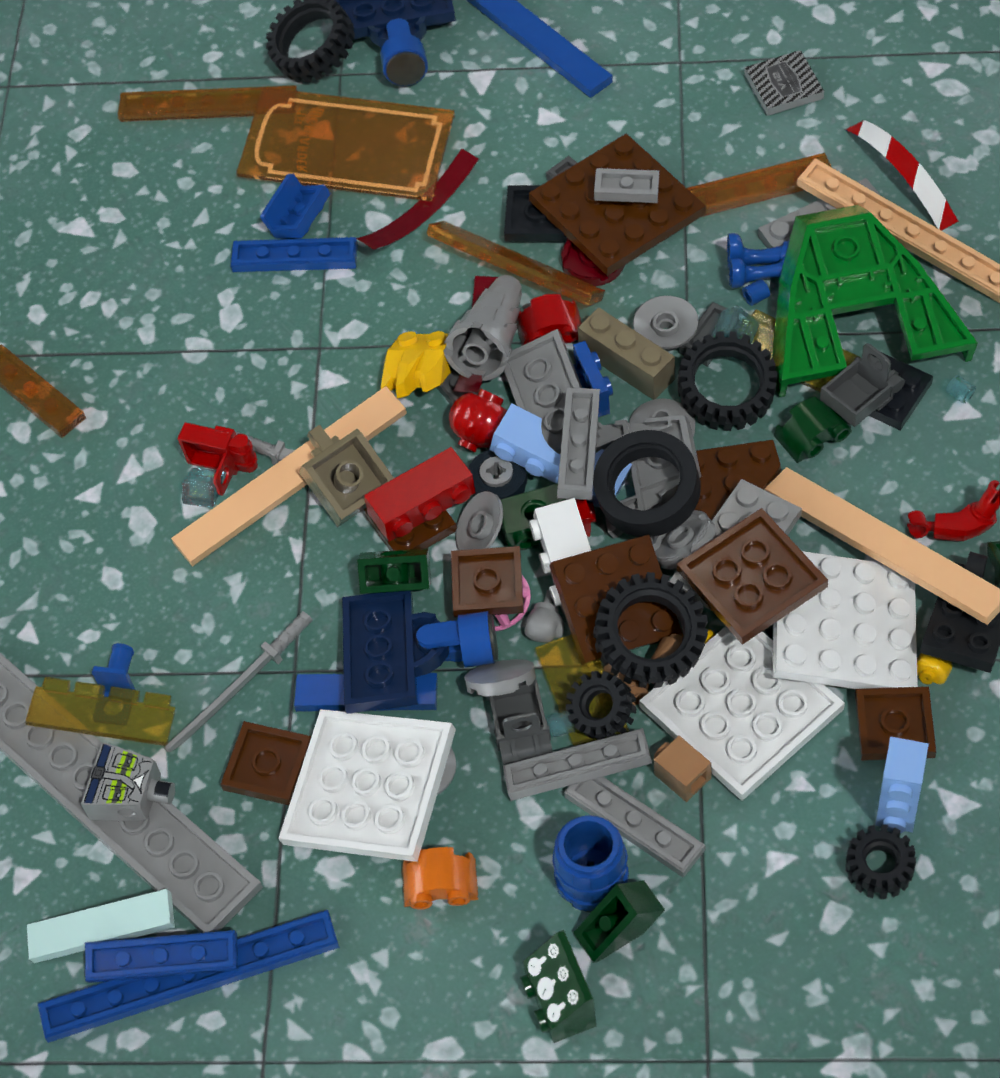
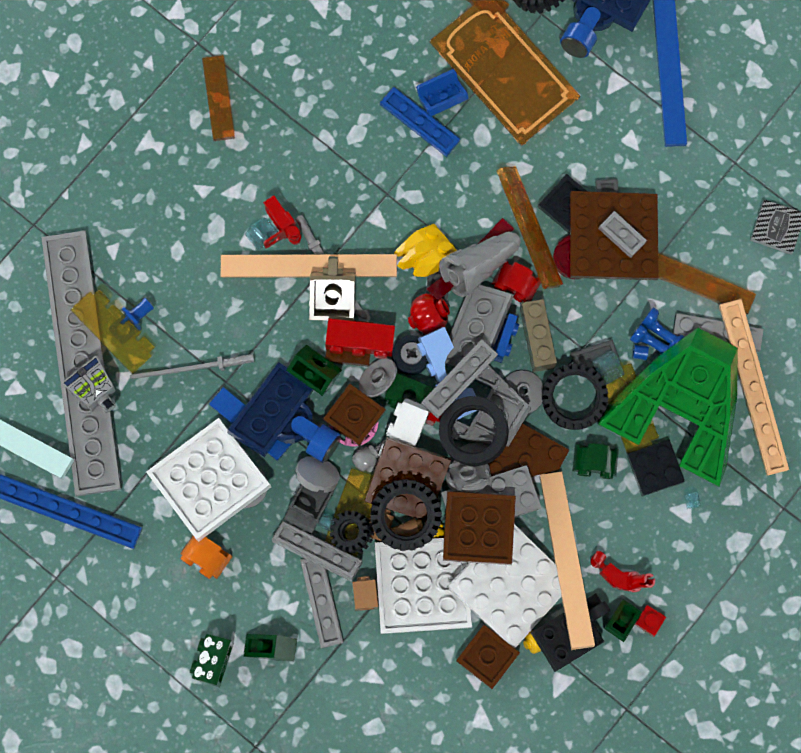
camera: 25 degrees right, 20 degrees up
blue tile [85,930,238,983] -> none
reddish brown plate [220,721,311,805] -> none
dark red sticker [356,149,479,250] -> none
blue piece [552,815,629,912] -> none
light grey dish [633,296,699,350] -> none
dark grey piece [820,343,905,427] -> none
sticker [845,120,959,231] -> none
black tyre [846,824,916,899] -> none
light blue brick [875,736,929,833] -> none

